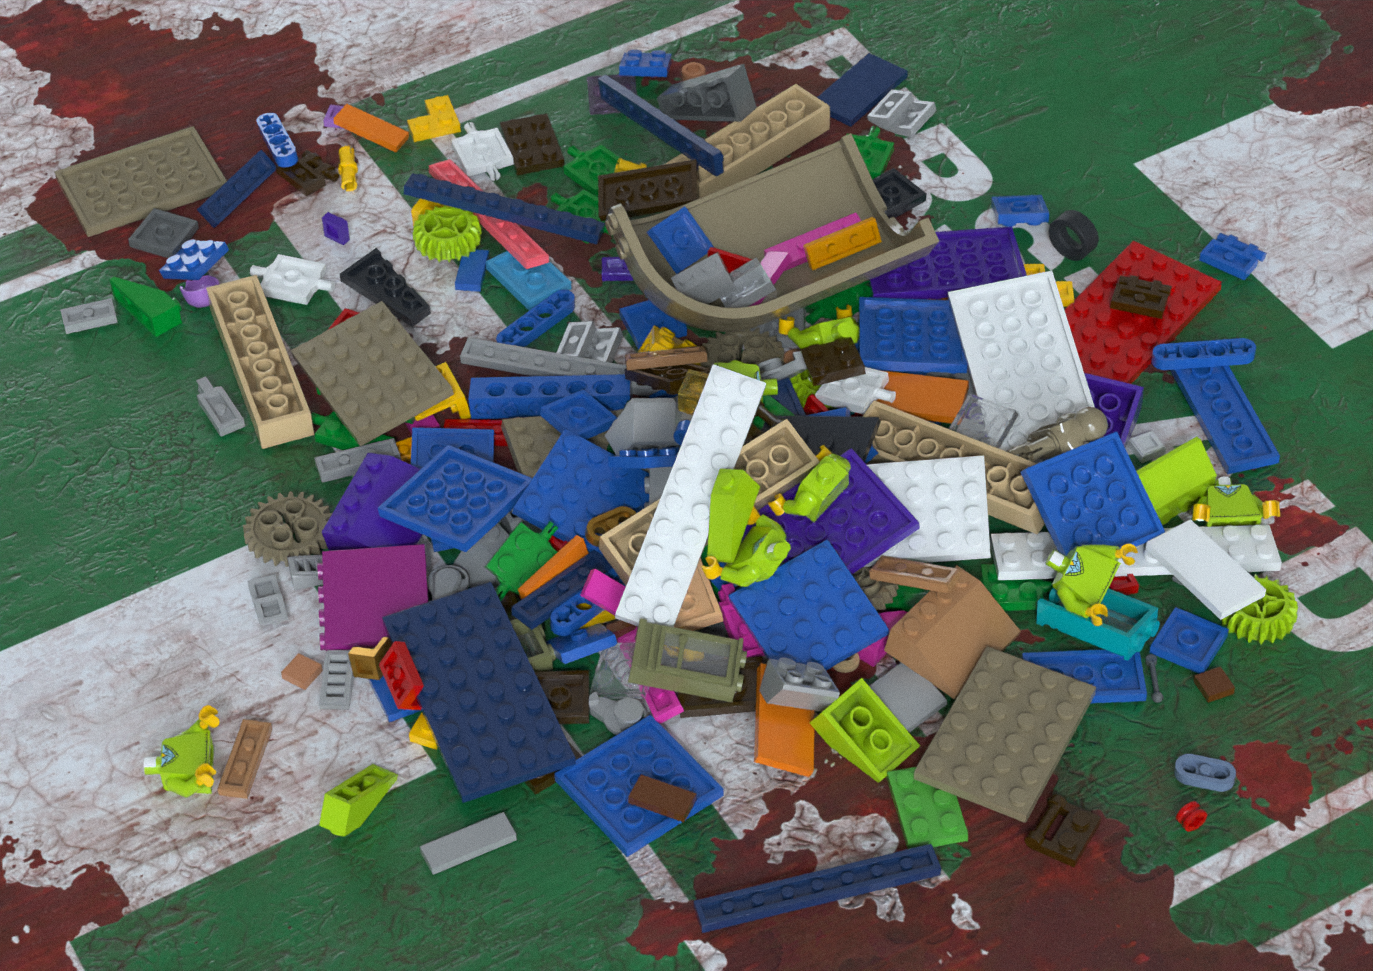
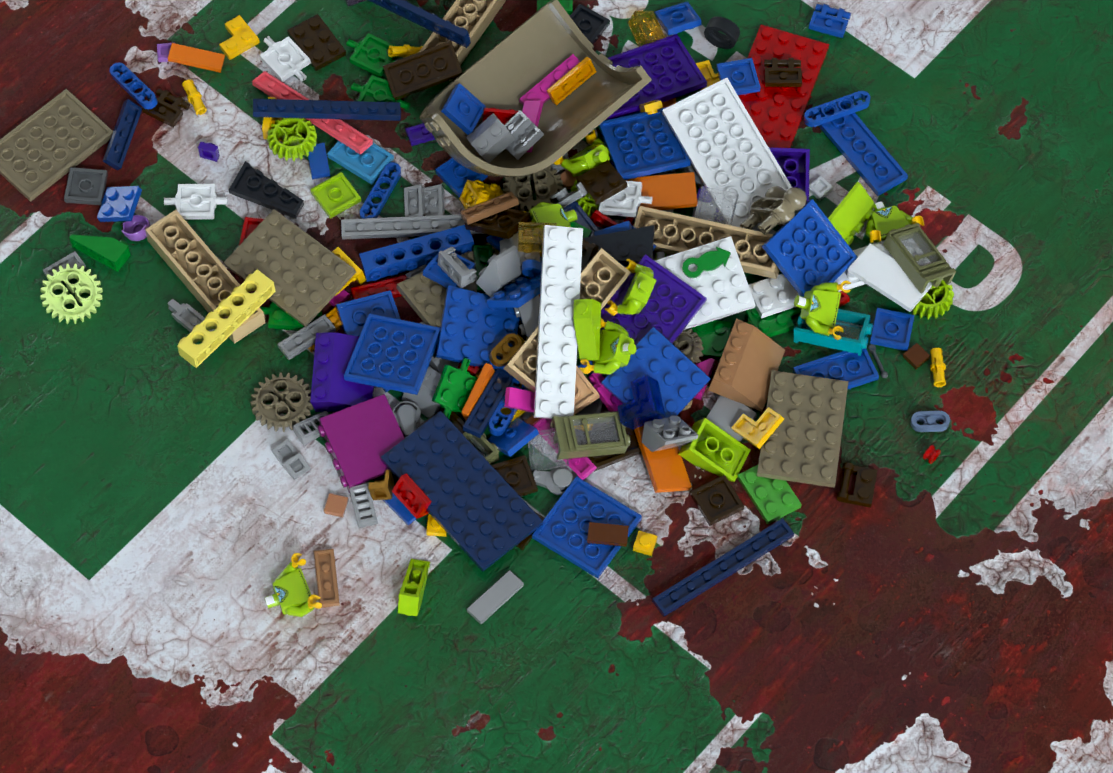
camera: 20 degrees left, 15 degrees up
medium nougat tile [869,555,961,594] -> none
none -> yellowish green gear [40,264,103,324]
none -> light yellow brick [177,270,275,368]
none -> lime tile [310,172,361,219]
none -> light grey hinge [438,247,478,288]
none -> clear blue panel [617,375,666,430]
none -> clear yellow bracket [628,11,665,47]
none -> yellow plate [633,531,658,556]
none -> yellow plate [639,100,663,115]
none -> green brick [682,247,731,279]
none -> dark brown plate [690,475,744,526]
none -> blue plate [716,58,761,95]
none -> yellow plate [731,407,784,449]
none -> olive door [883,223,956,293]
none -> yellow pin [930,348,946,387]

